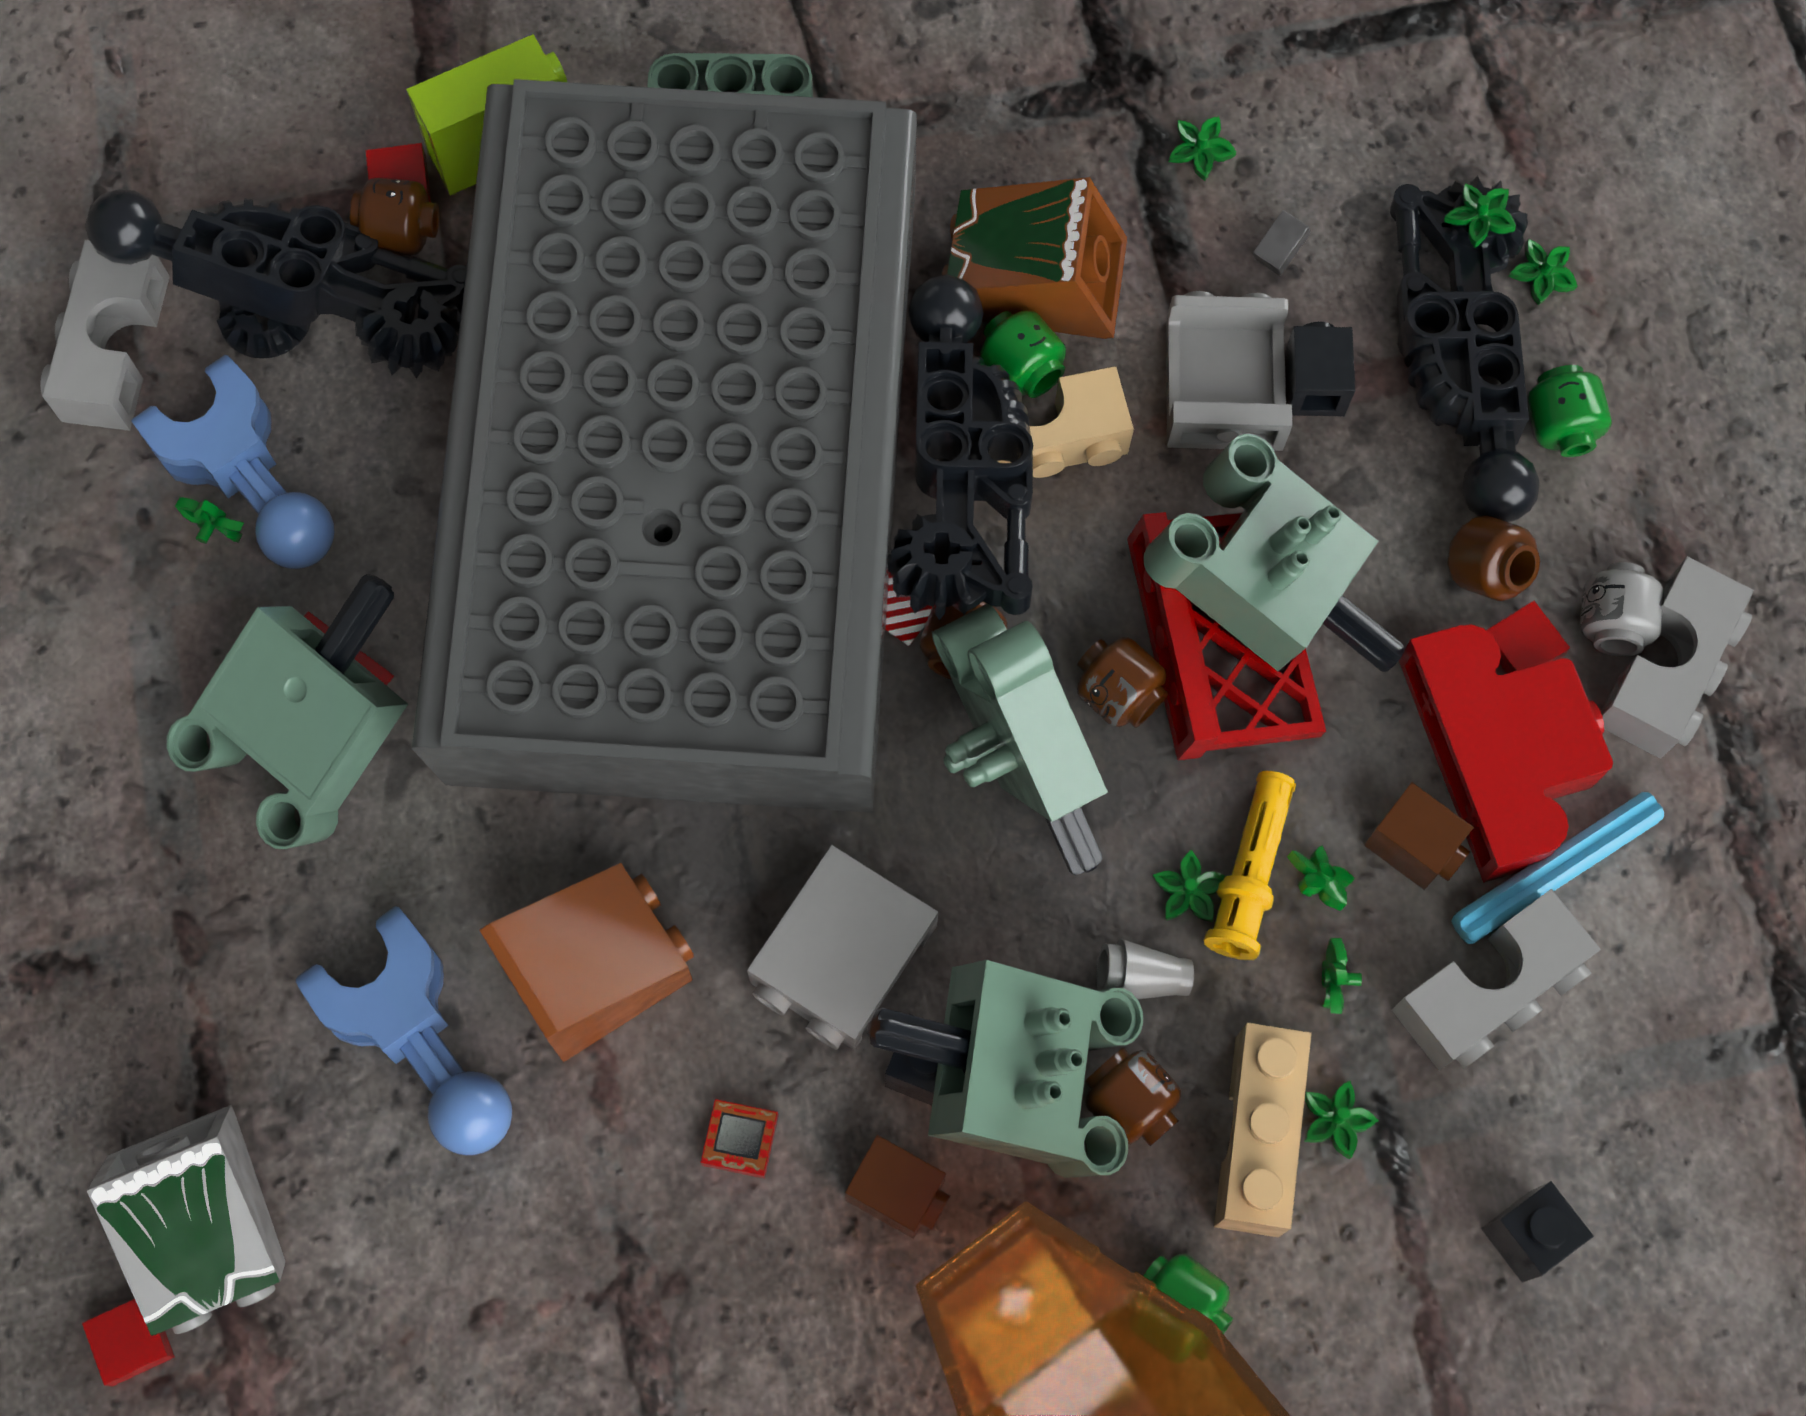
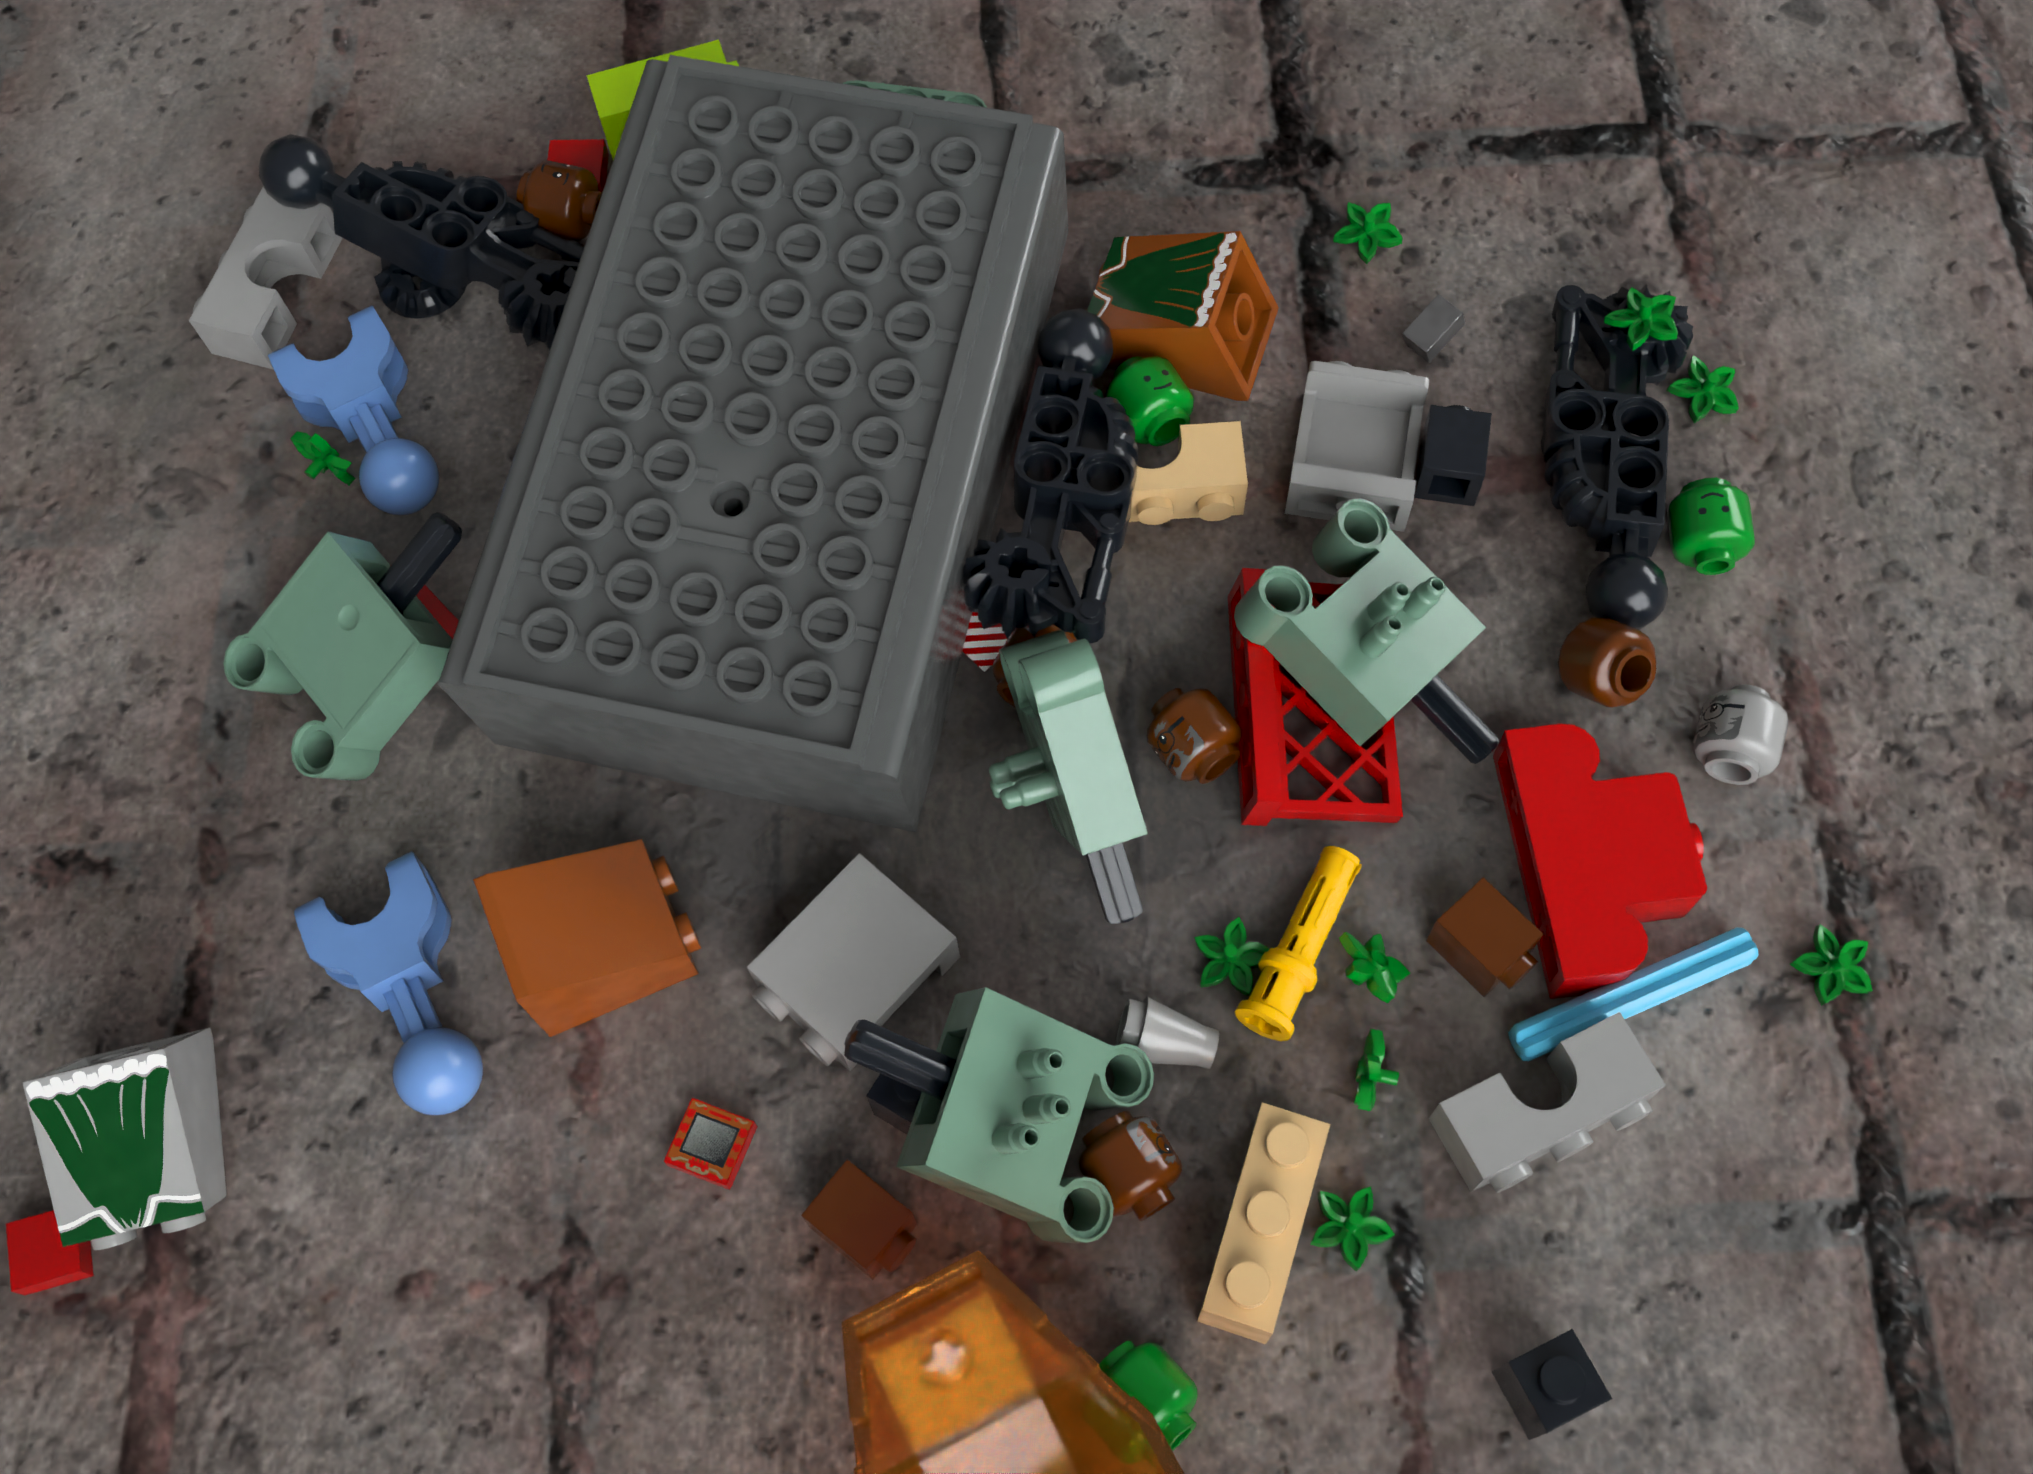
camera: 15 degrees right, 5 degrees down
red tile [1487,600,1570,673] -> none
light grey arch [1601,556,1754,759] -> none
none -> green plant [1789,924,1873,1006]

